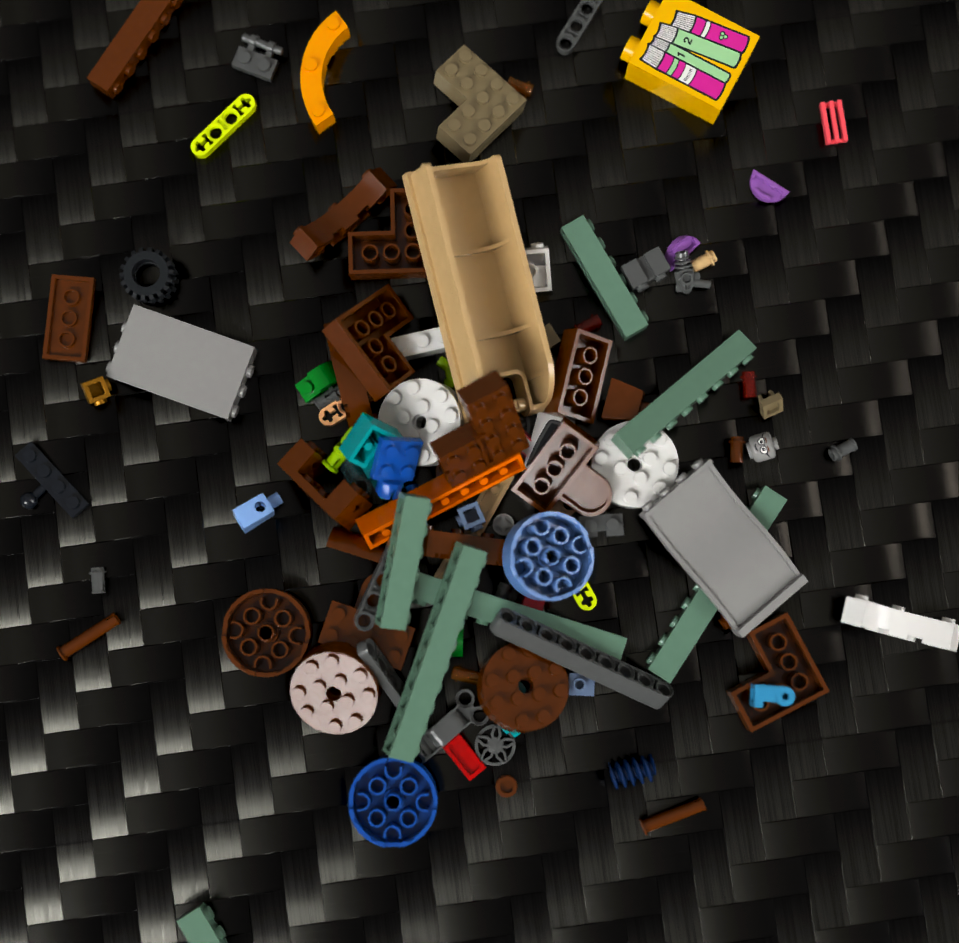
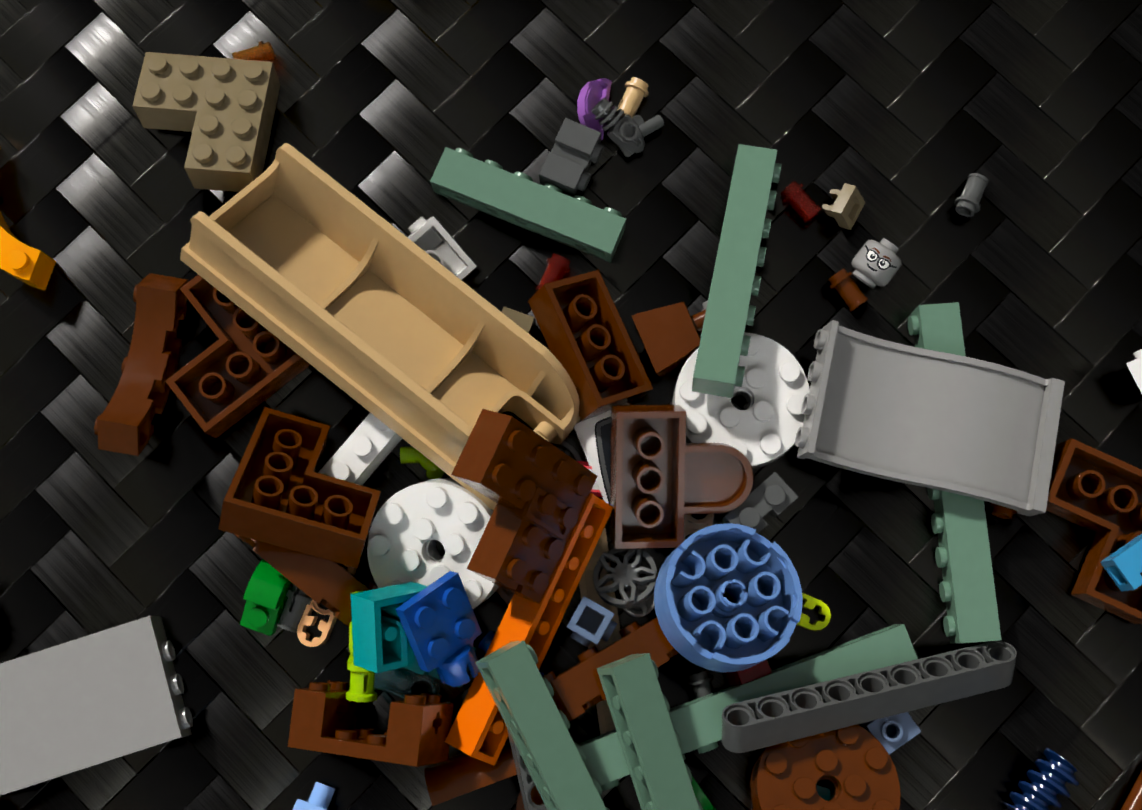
camera: 35 degrees left, 5 degrees down
none -> dark grey wheel [593,548,658,608]

